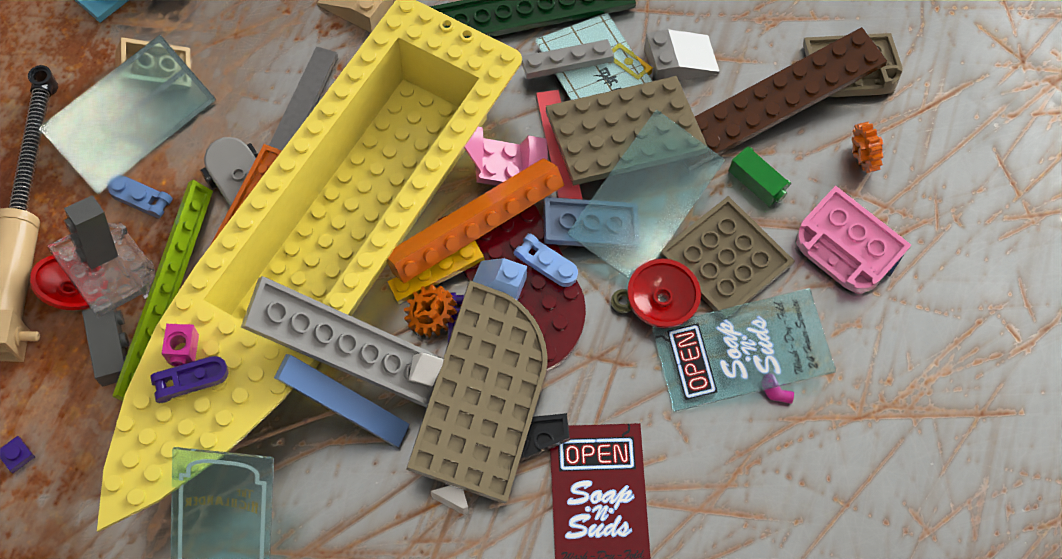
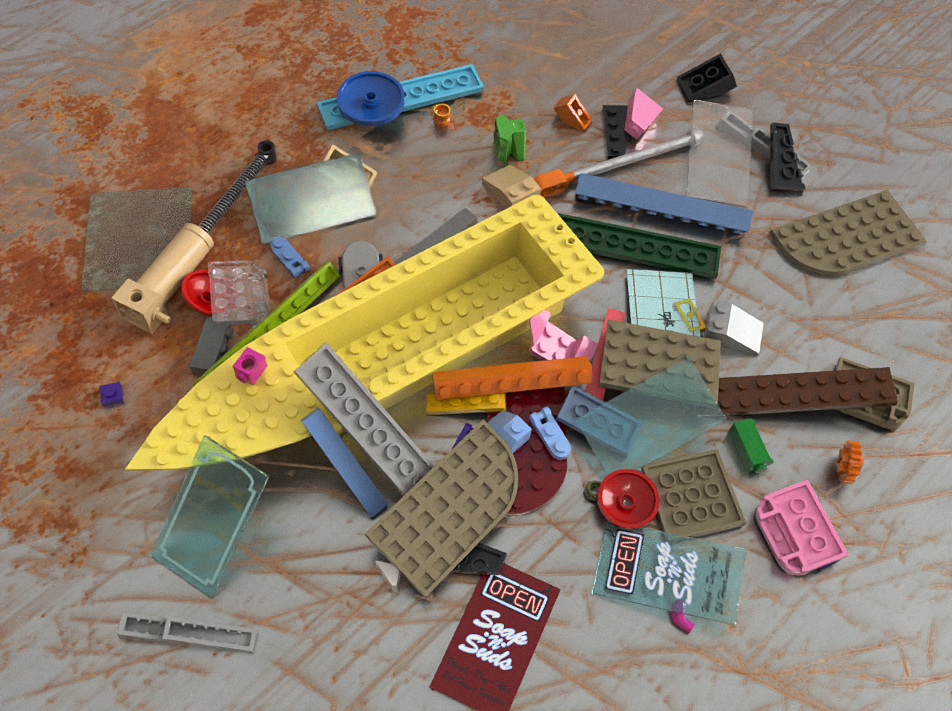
camera: 25 degrees right, 5 degrees down
dark grey brick [64,195,118,270] -> none
dark purple plate [150,356,229,403] -> none
orange gear [404,284,457,338] -> none
white slope [409,353,444,387] -> none
light grey plate [522,39,614,79] -> none

